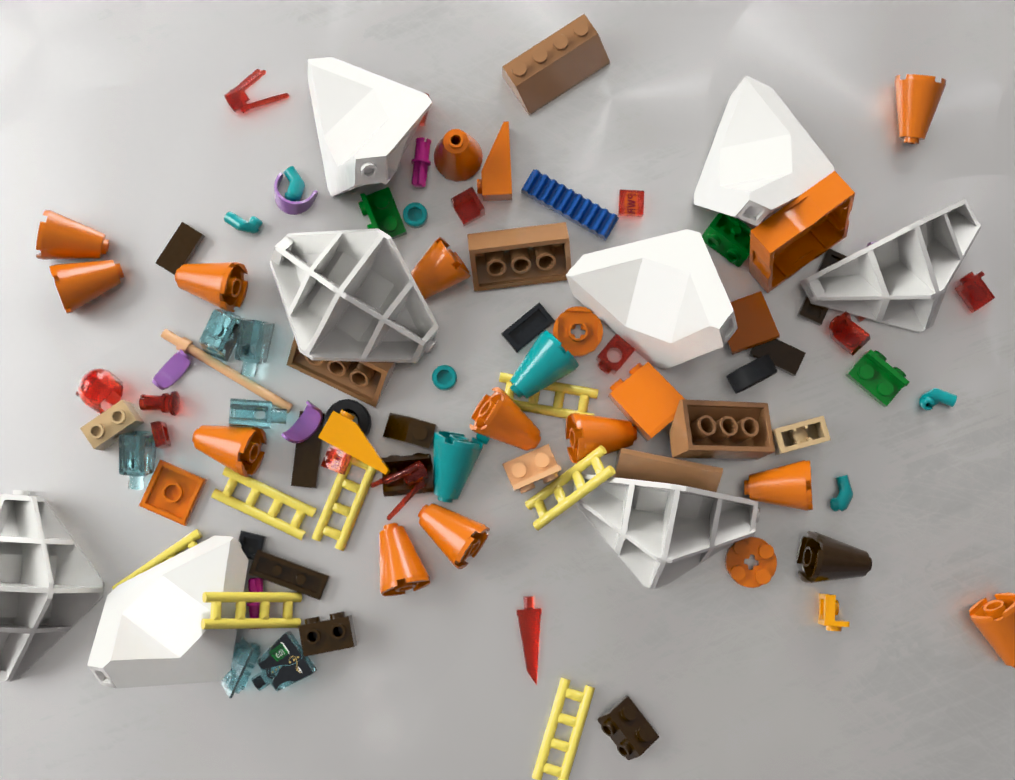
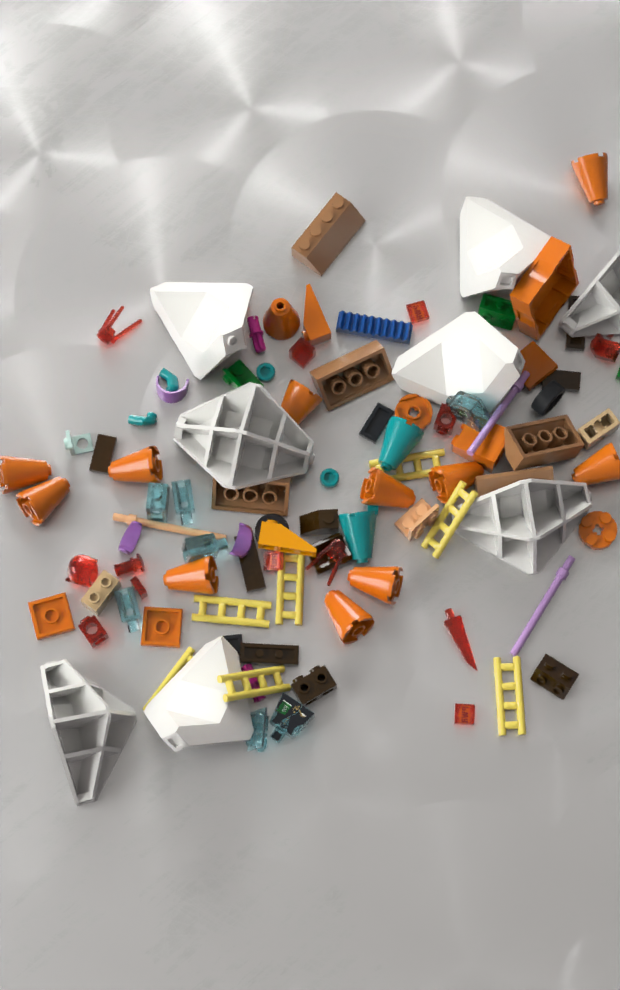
camera: 20 degrees left, 10 degrees down
none -> orange tile [28,592,76,641]
none -> light aqua bracket [64,430,94,456]
none -> clear red brick [78,615,109,648]
none -> clear light blue torso [446,391,491,432]
none -> clear red tile [454,703,475,725]
none -> lavender bar [467,371,530,456]
none -> lavender bar [510,555,575,656]

